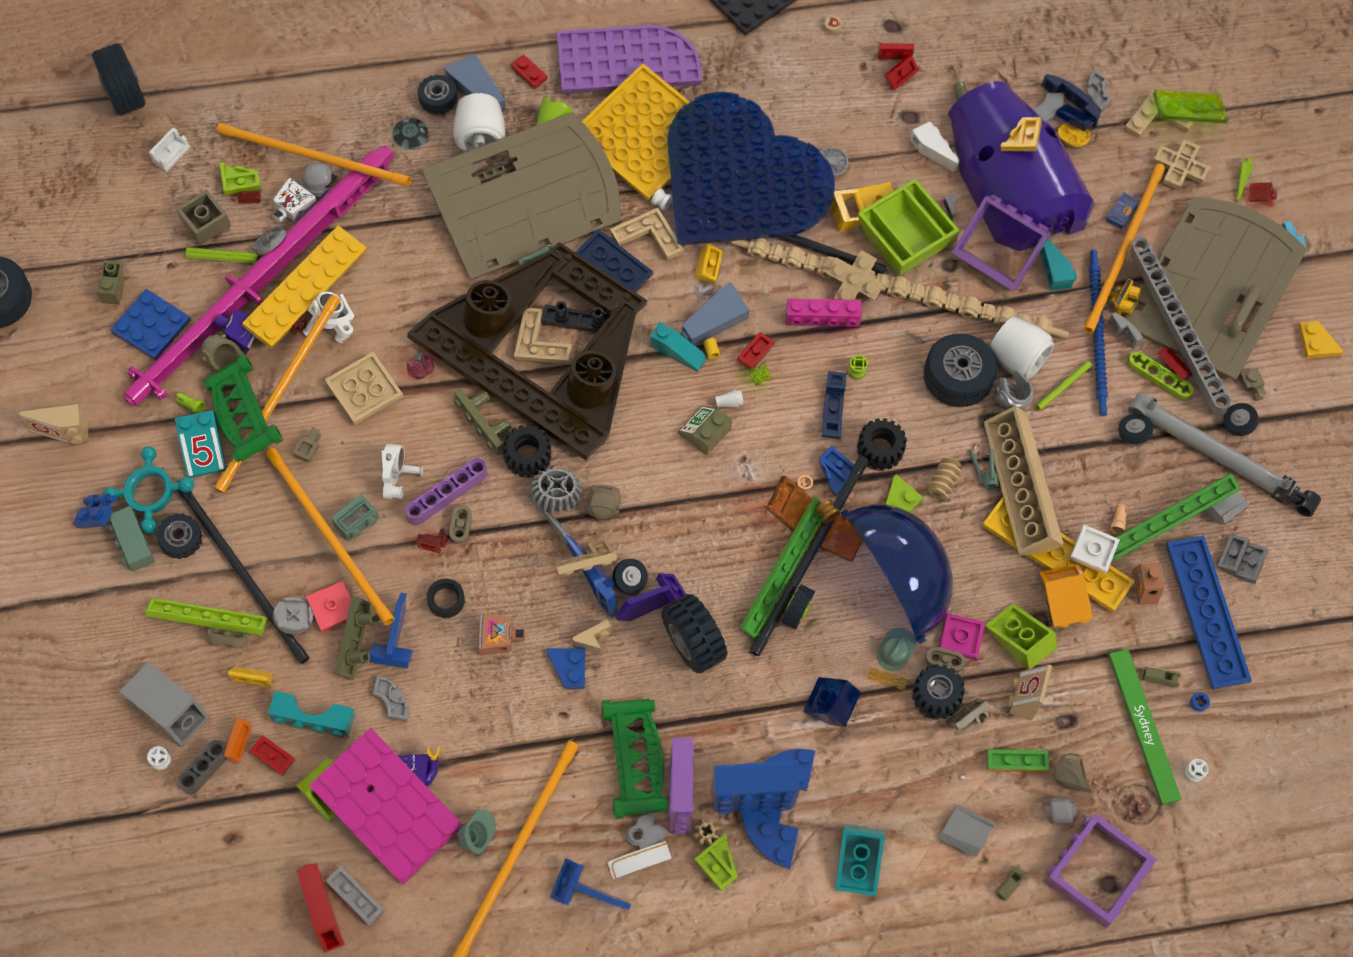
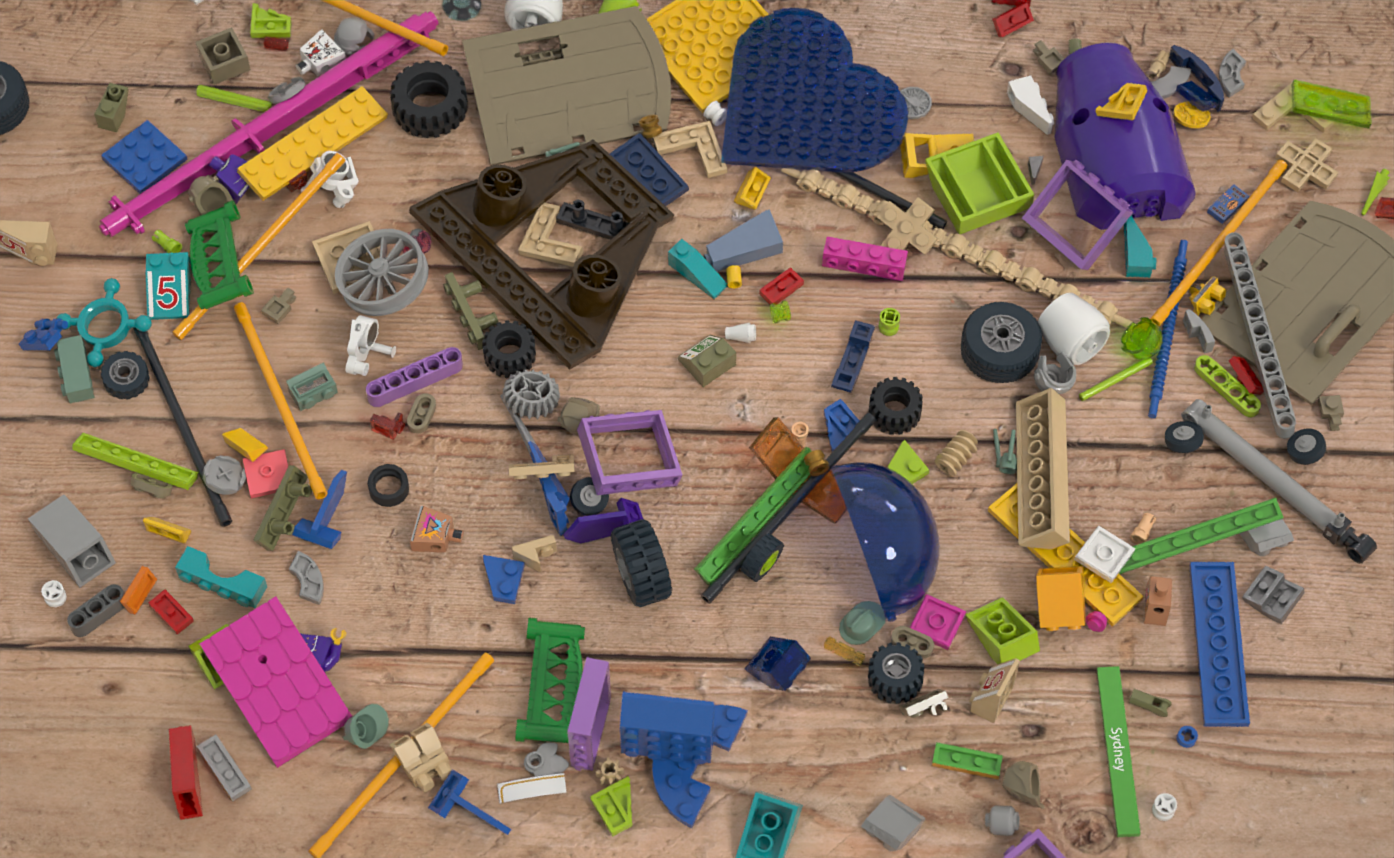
camera: 15 degrees right, 5 degrees down
none -> yellow slope [222,428,268,462]
none -> light grey wheel [335,229,429,316]
none -> tan hips [389,723,451,792]
none -> black tyre [390,60,468,138]
none -> medium lavender window [577,410,682,495]
none -> pearl gold wheel [639,115,662,138]
none -> dark tan plate [1033,40,1065,74]
none -> dark pink plate [1085,611,1107,632]
none -> clear neon green cylinder [1121,317,1163,360]
none -> tan axle [1146,50,1170,82]

